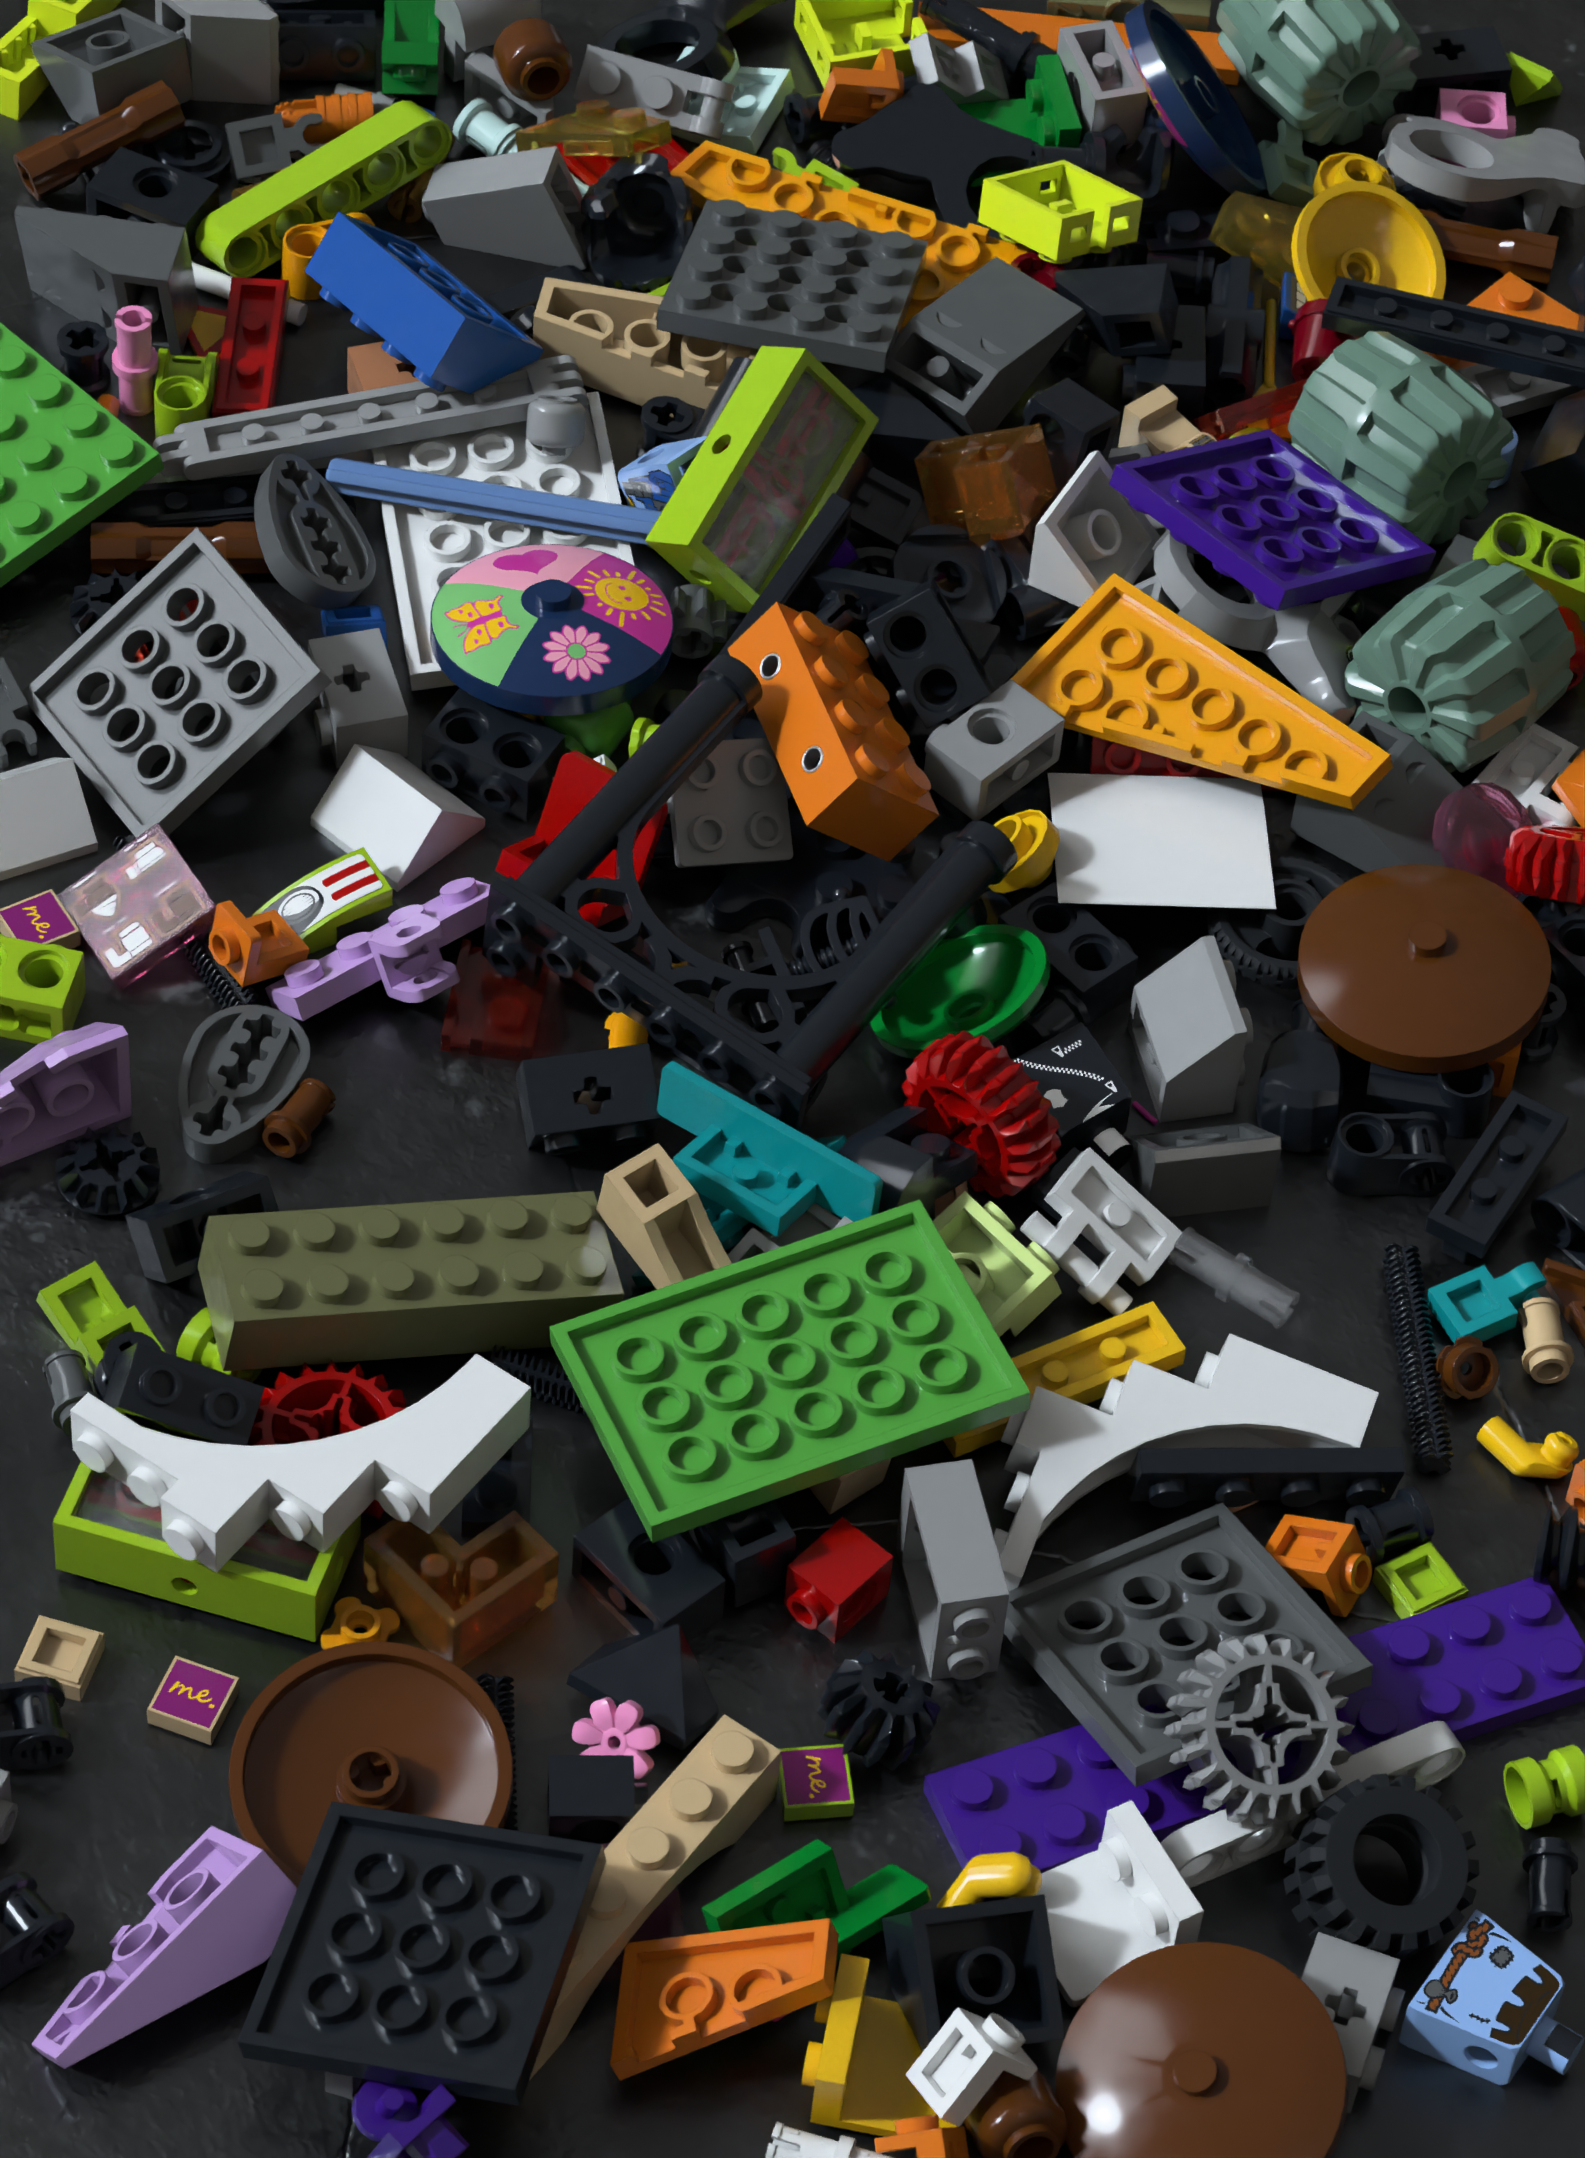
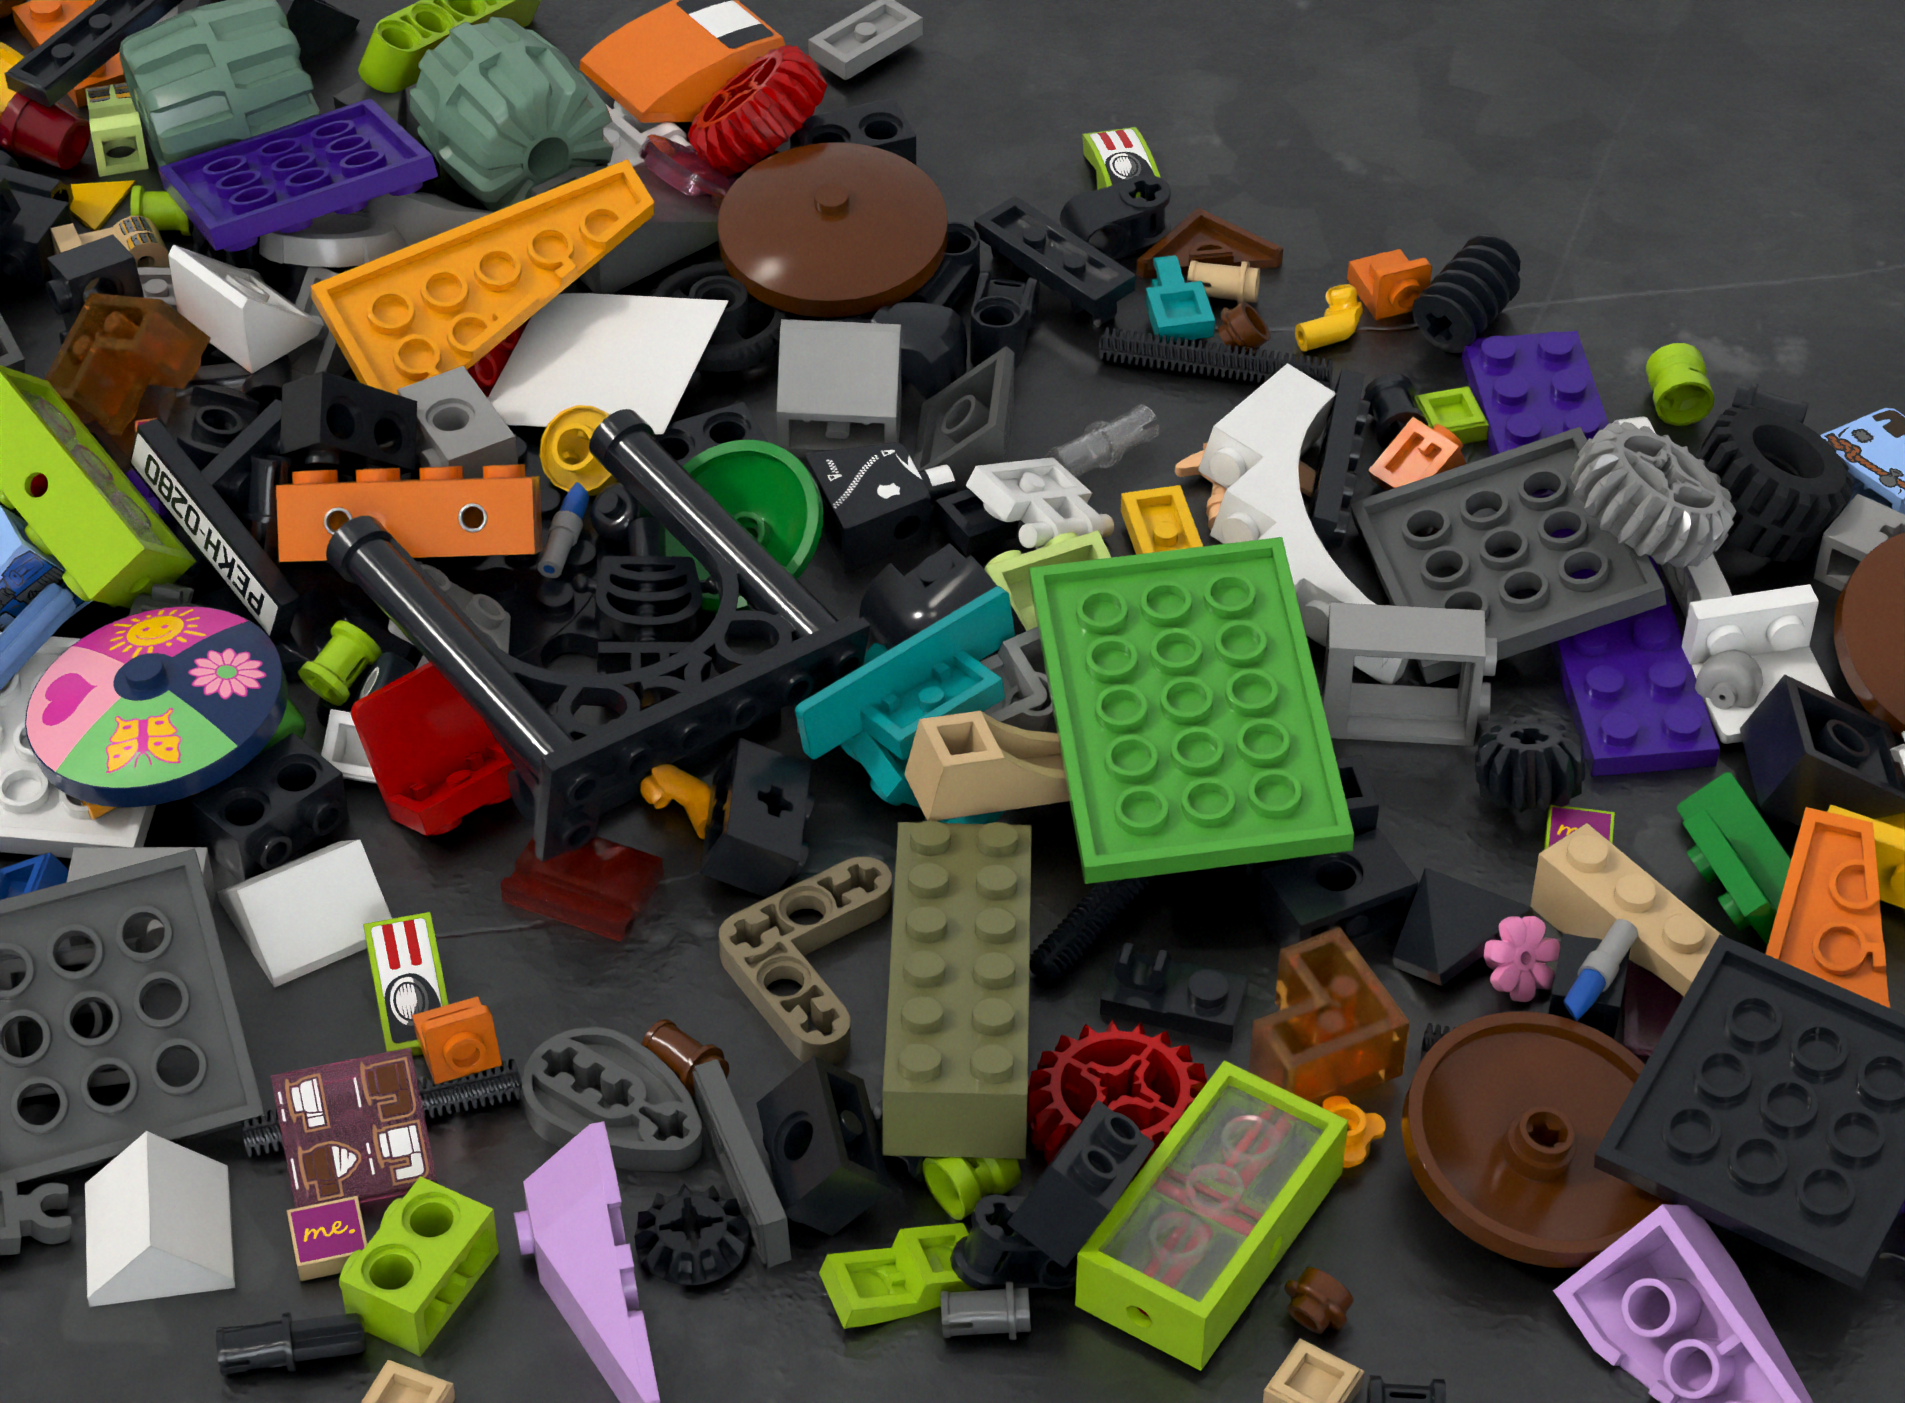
camera: 70 degrees left, 5 degrees down
white arch [70,1353,531,1573] -> none
tile [147,1655,240,1745] -> none
lavender plate [265,877,490,1021] -> none
red brick [784,1517,893,1644] -> none
red gear [902,1030,1061,1199] -> none
yellow arm [936,1852,1042,1908] -> none
clear red plate [1189,378,1309,441] -> none
none -> light grey piece [537,482,589,578]
none -> dark grey tile [692,1059,791,1268]
none -> dark tan beam [719,857,892,1064]
none -> reddish brown plate [1285,1267,1354,1334]
none -> piece [1564,919,1638,1021]
none -> light grey piece [1695,649,1763,709]

